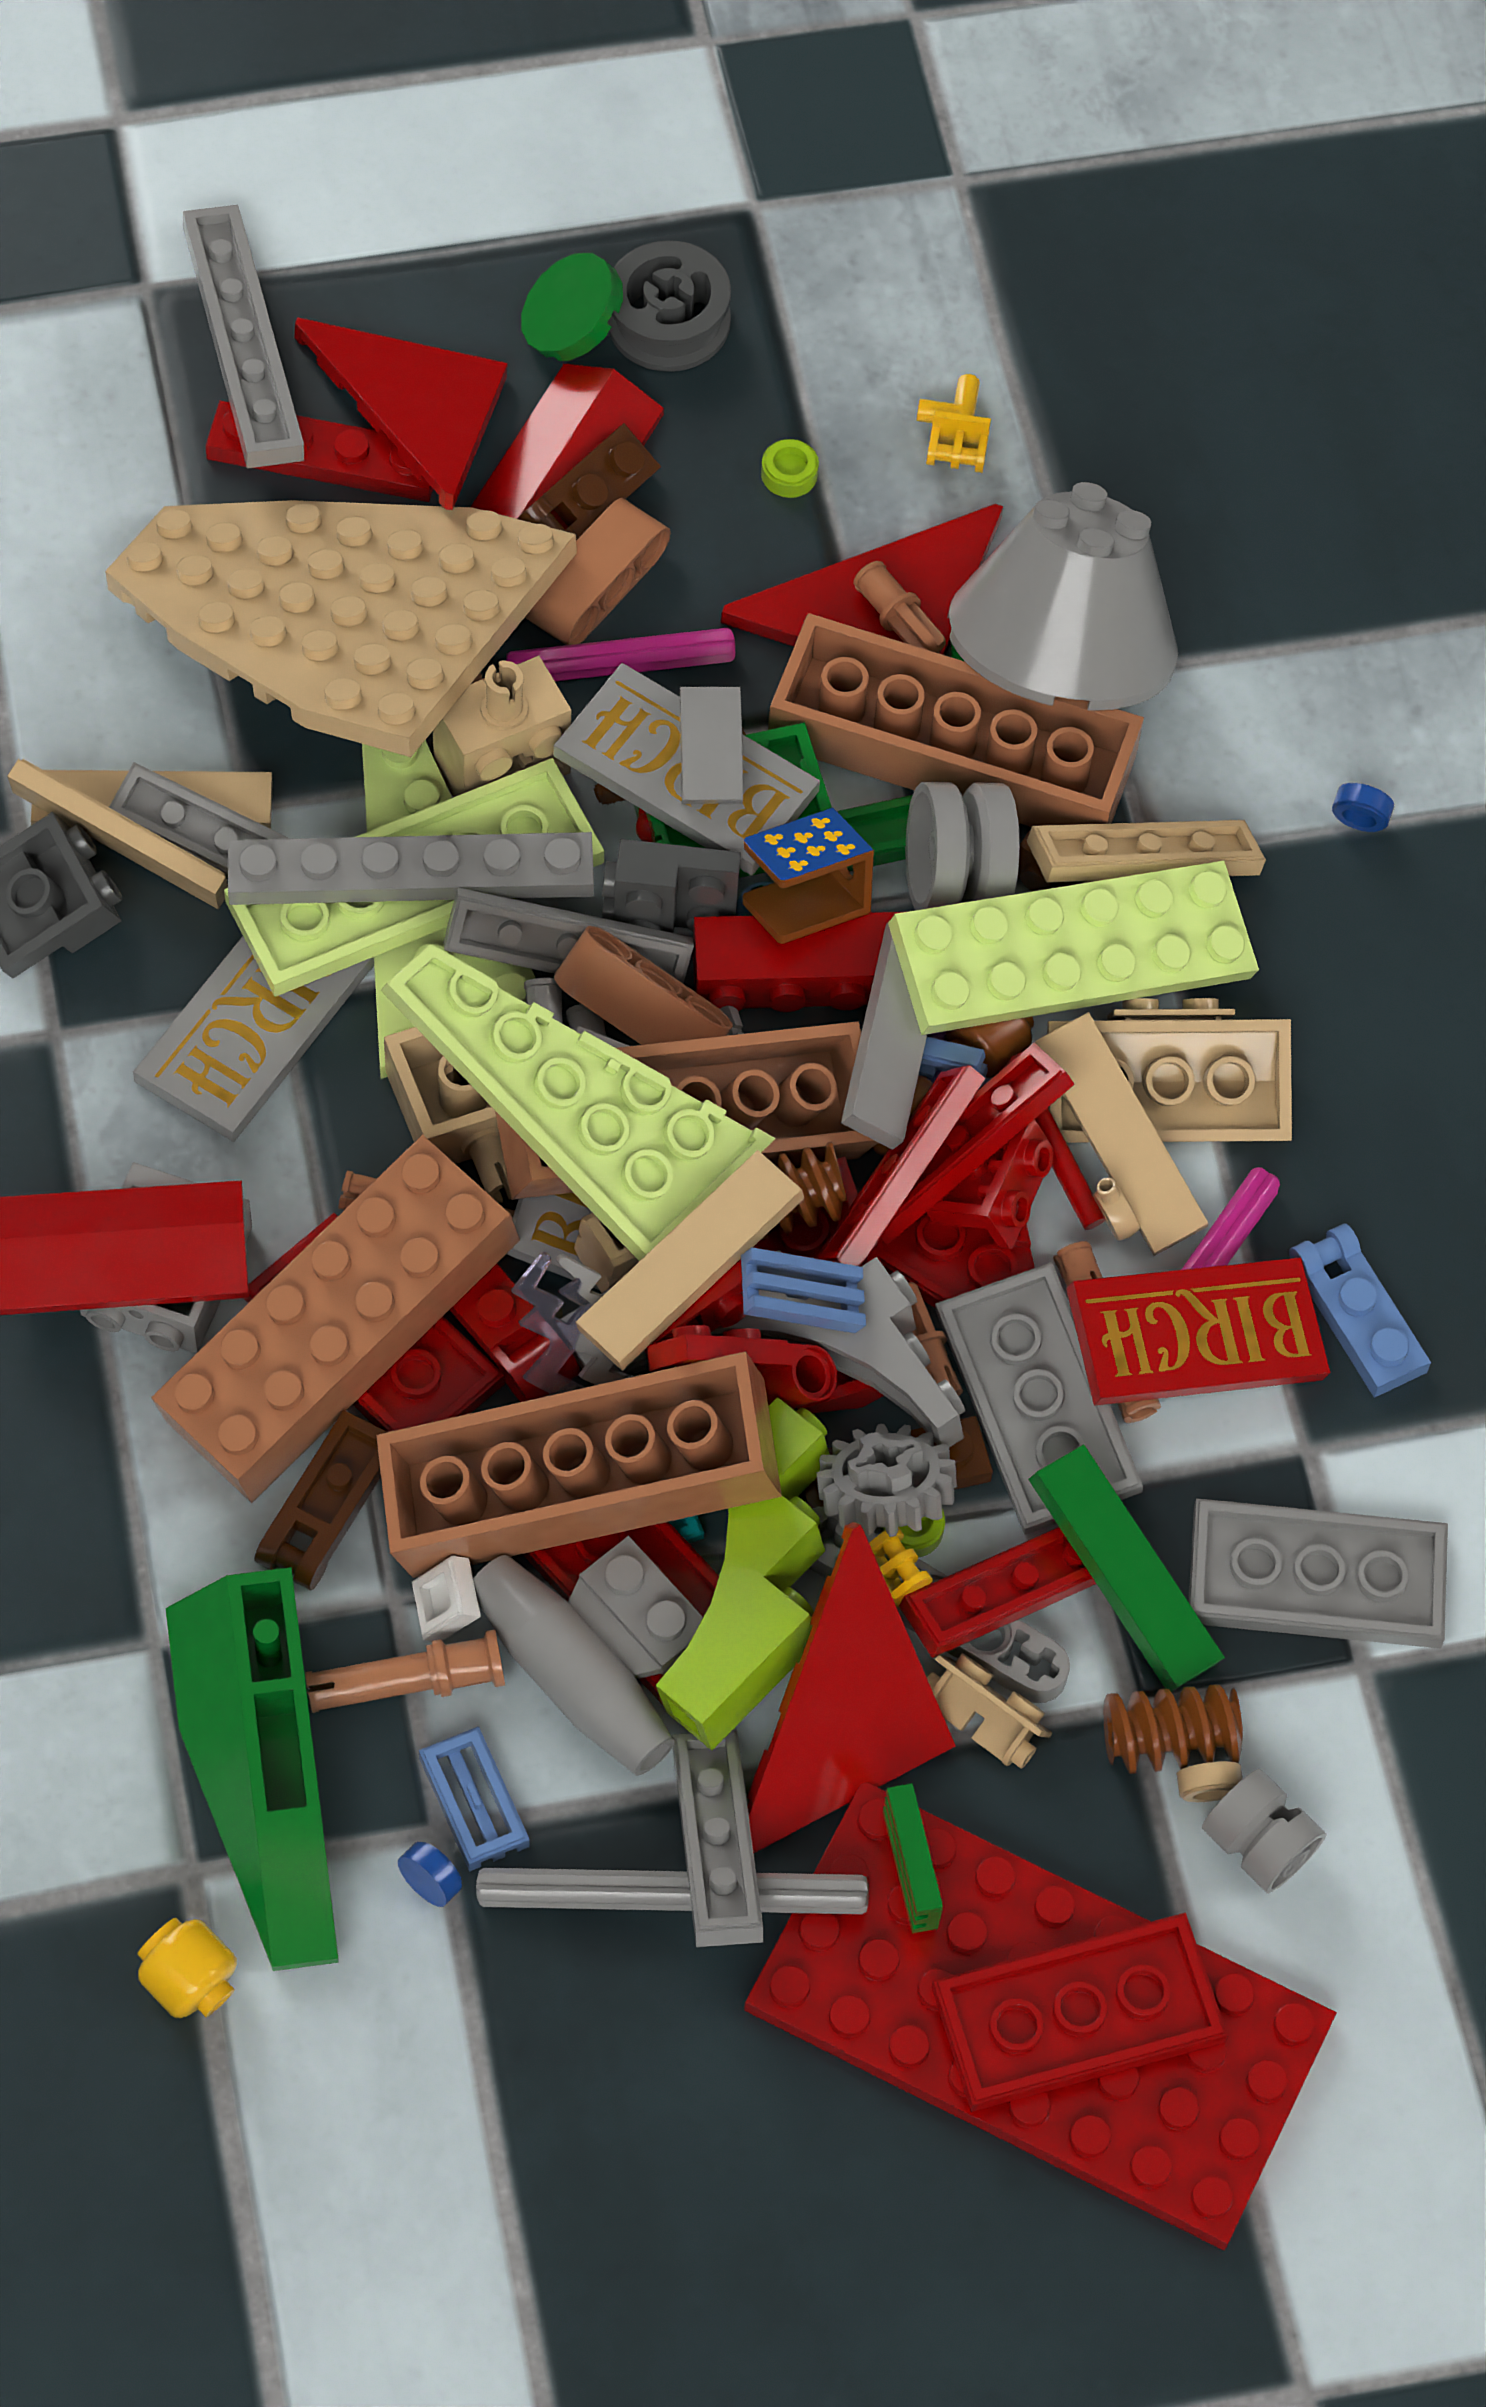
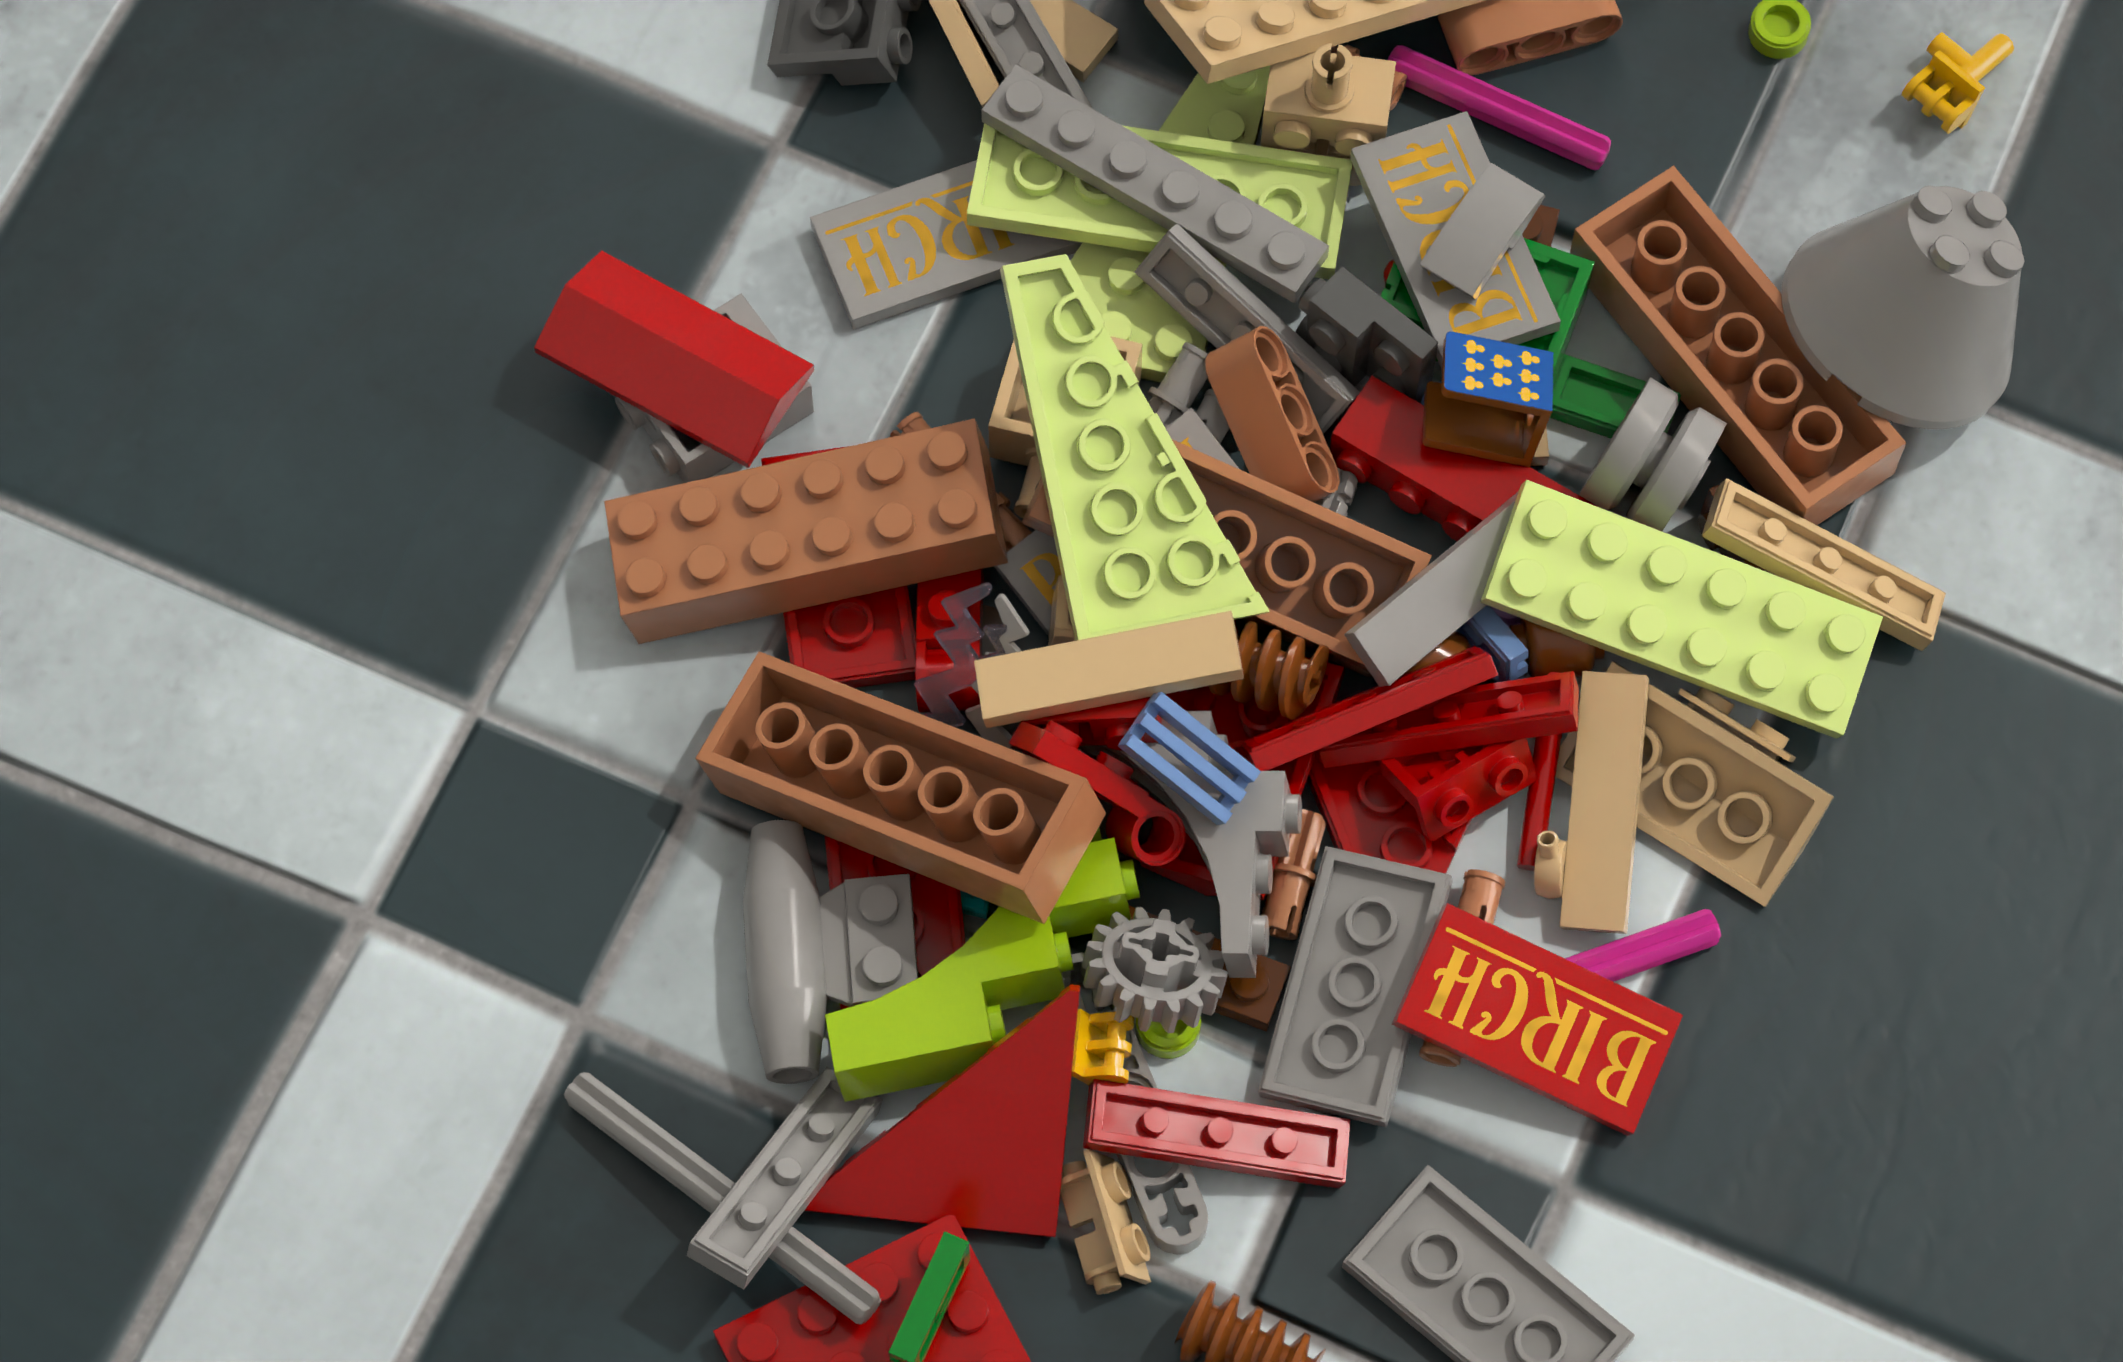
camera: 40 degrees right, 5 degrees up
yellow head [137,1918,237,2018] -> none
green wedge [166,1567,339,1971] -> none
reddish brown plate [254,1410,387,1591] -> none
nougat pin [305,1629,505,1713] -> none
blue tile [398,1842,462,1907] -> none
white tile [412,1556,481,1641] -> none
medium blue tile [419,1726,530,1872] -> none
red tile [721,504,1003,656] -> none
nougat axle [854,561,946,653] -> none
green tile [1028,1444,1225,1692] -> none
medium blue plate [1289,1223,1431,1398] -> none
blue tile [1332,783,1394,832] -> none

